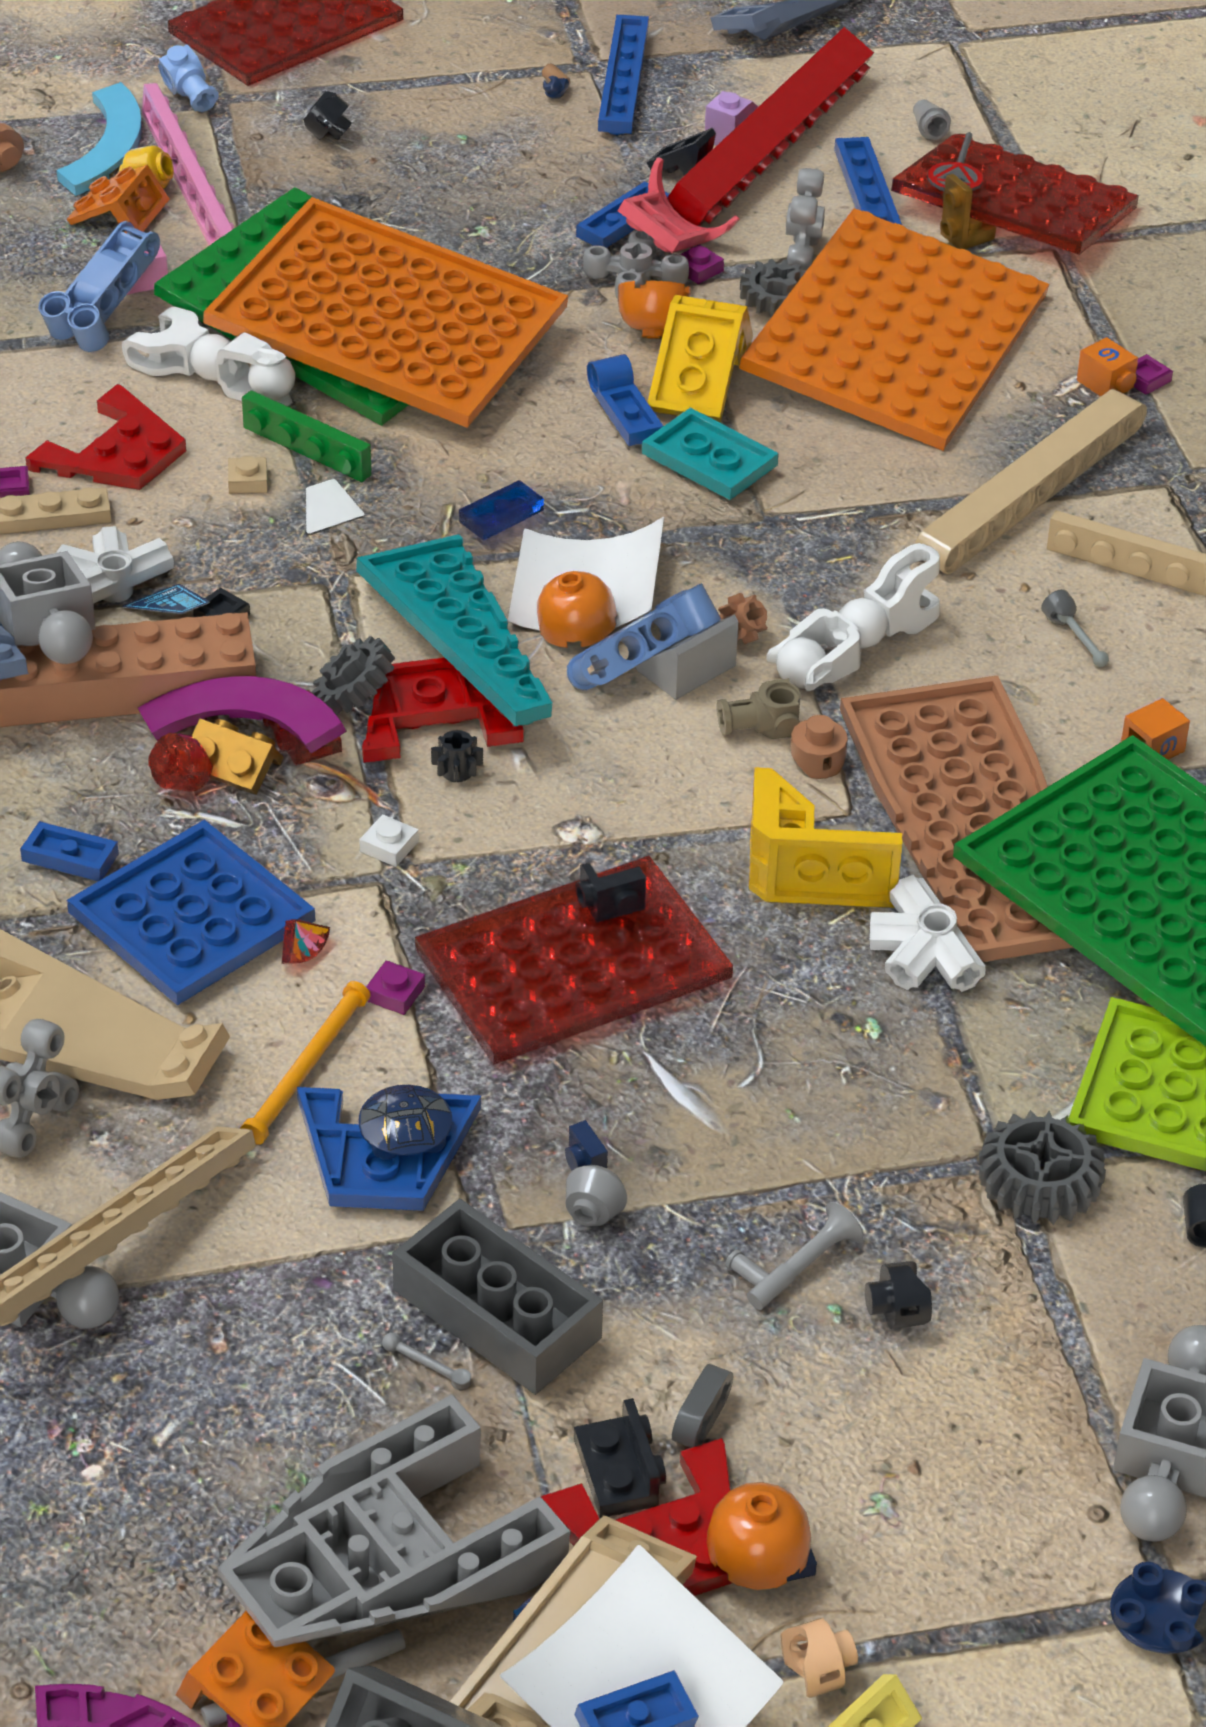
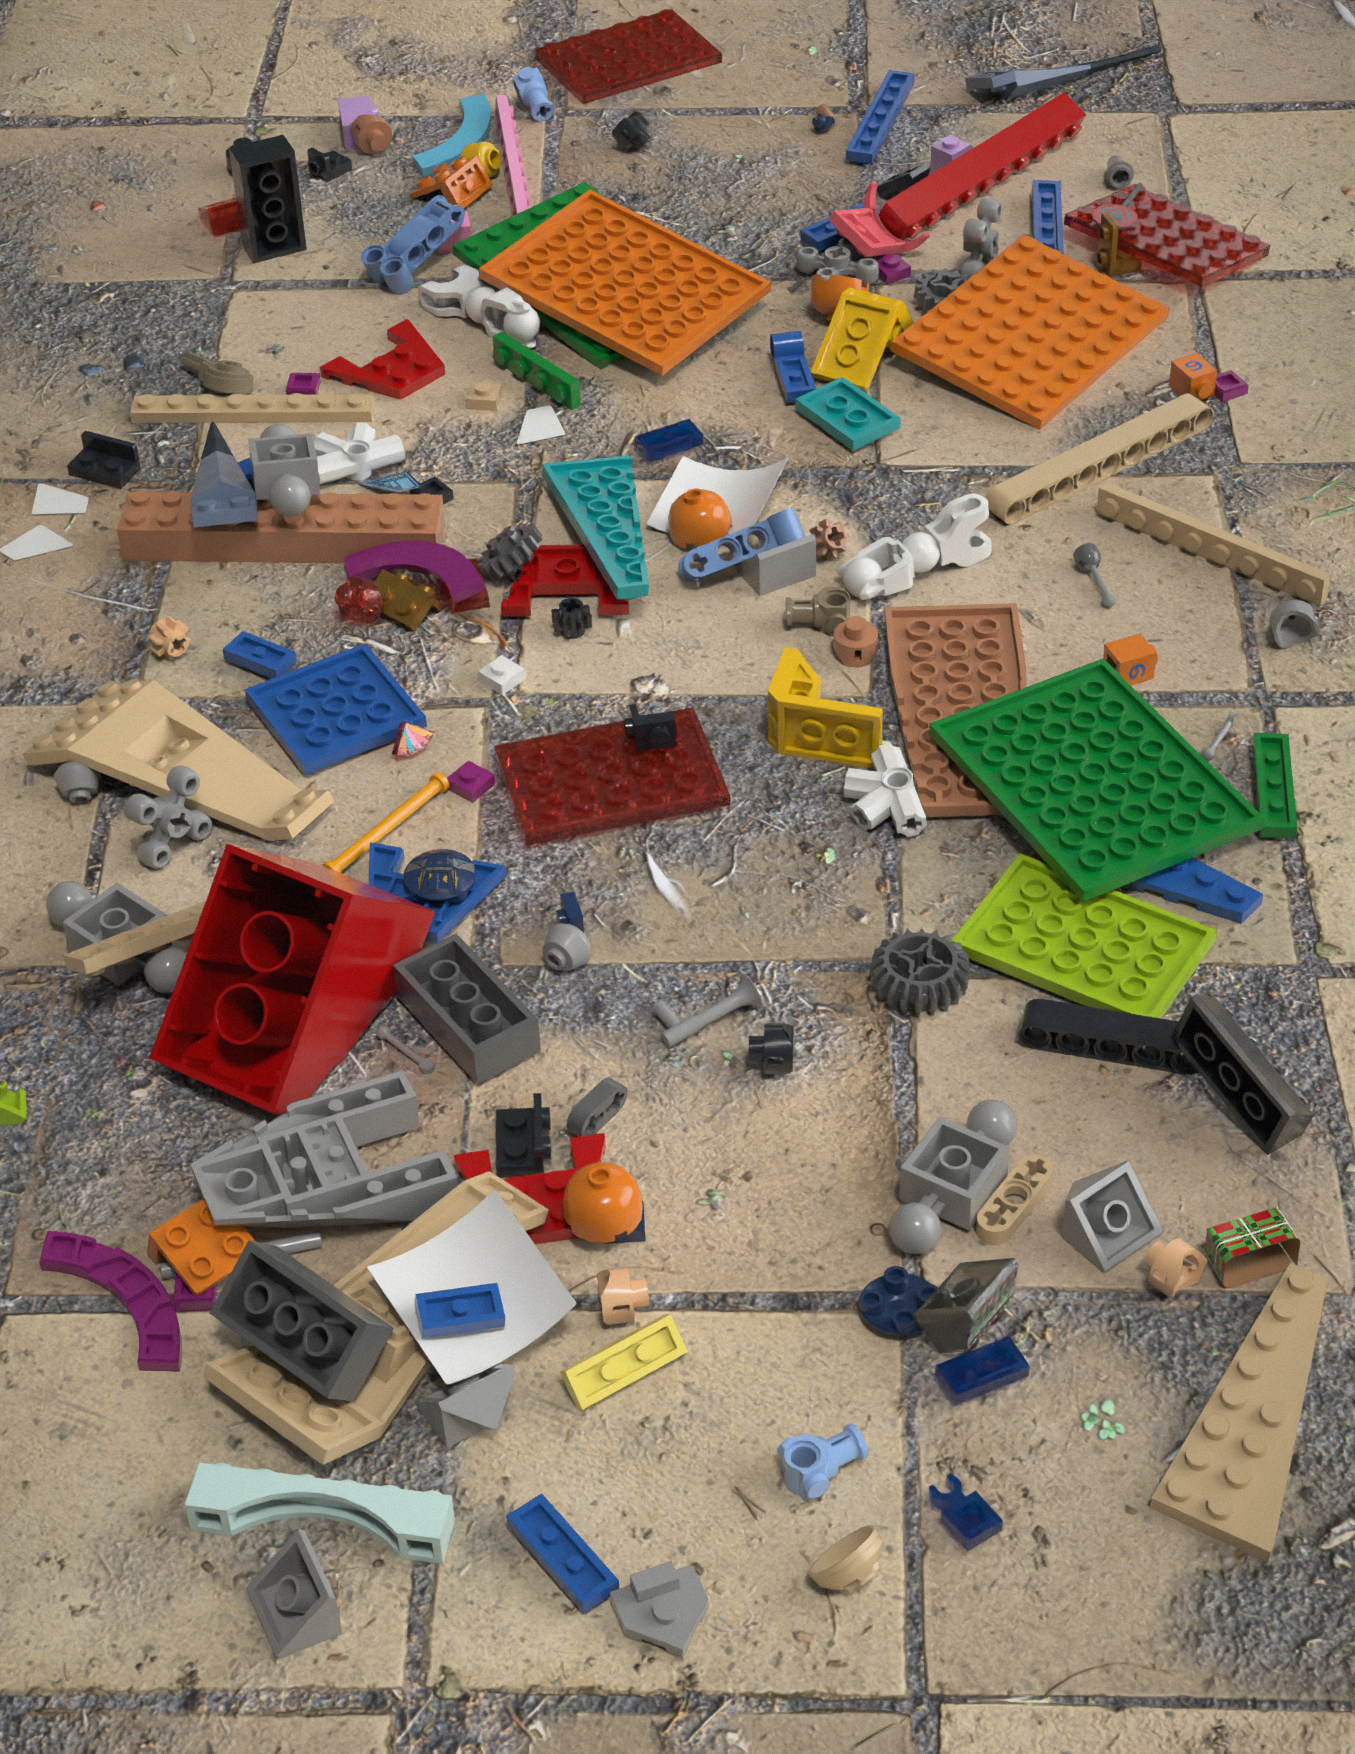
camera: 15 degrees right, 0 degrees up
none -> red slope [149,843,435,1114]

